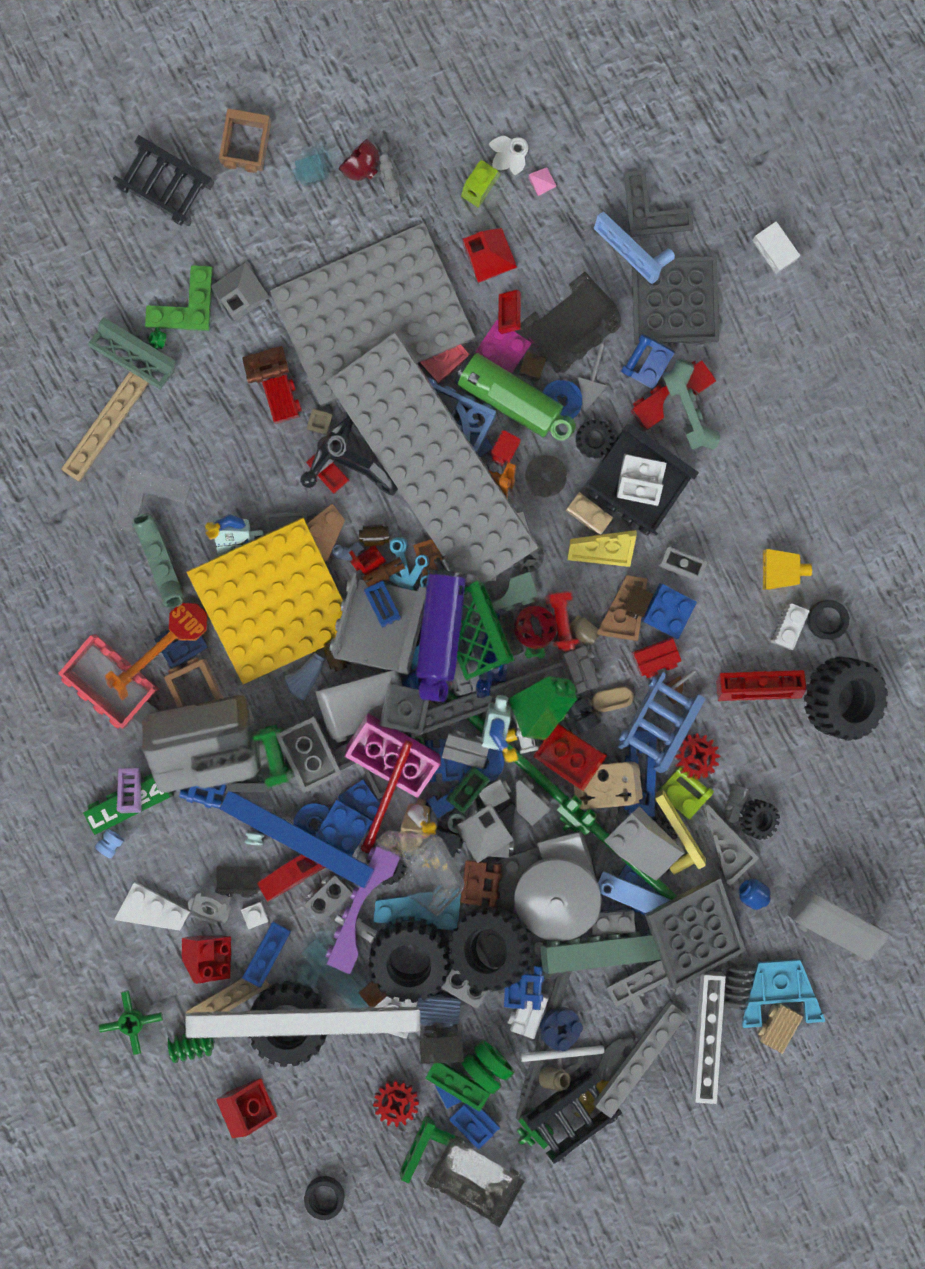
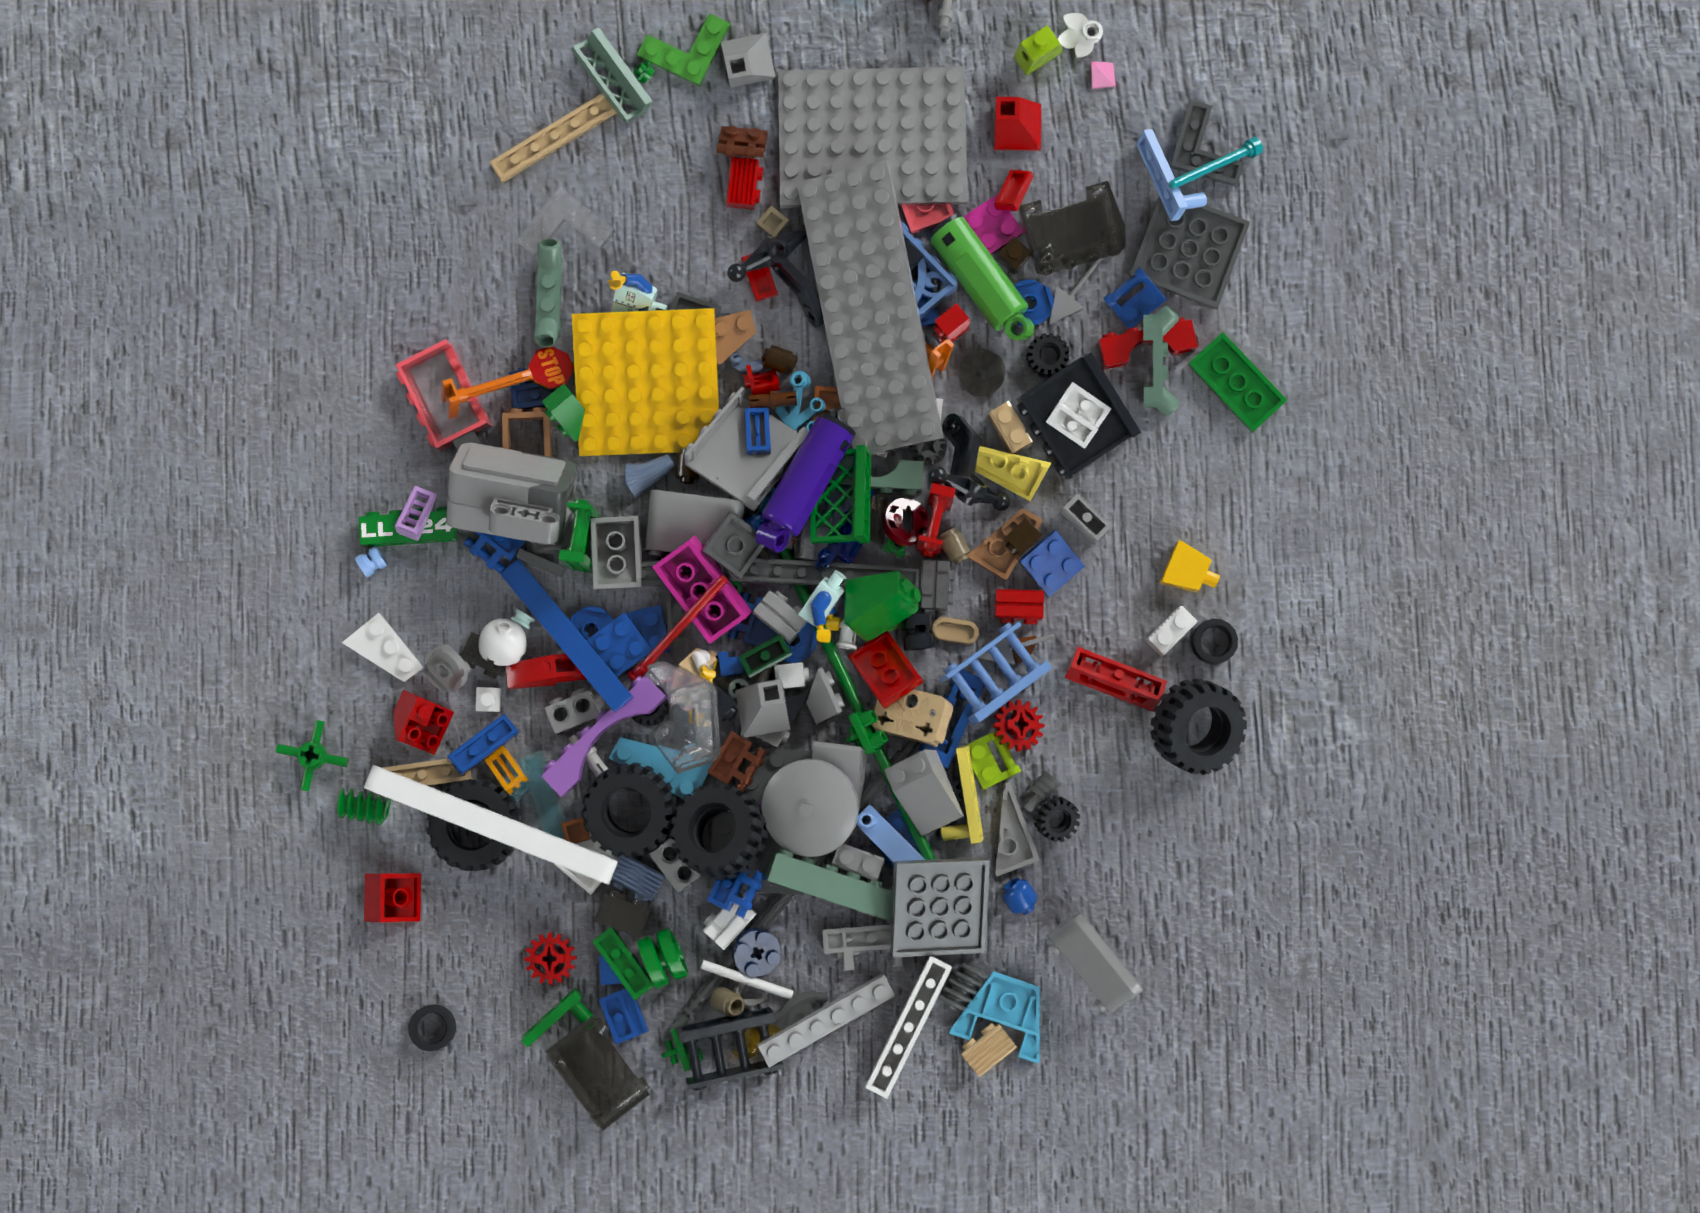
camera: 30 degrees right, 5 degrees down
white panel [752,221,800,274] -> none
none -> white cylinder [478,618,527,666]
none -> light orange tile [485,745,529,795]
none -> green slope [542,384,585,442]
none -> black piece [928,413,1010,511]
none -> teal piece [1169,137,1263,189]
none -> green plate [1188,332,1287,433]

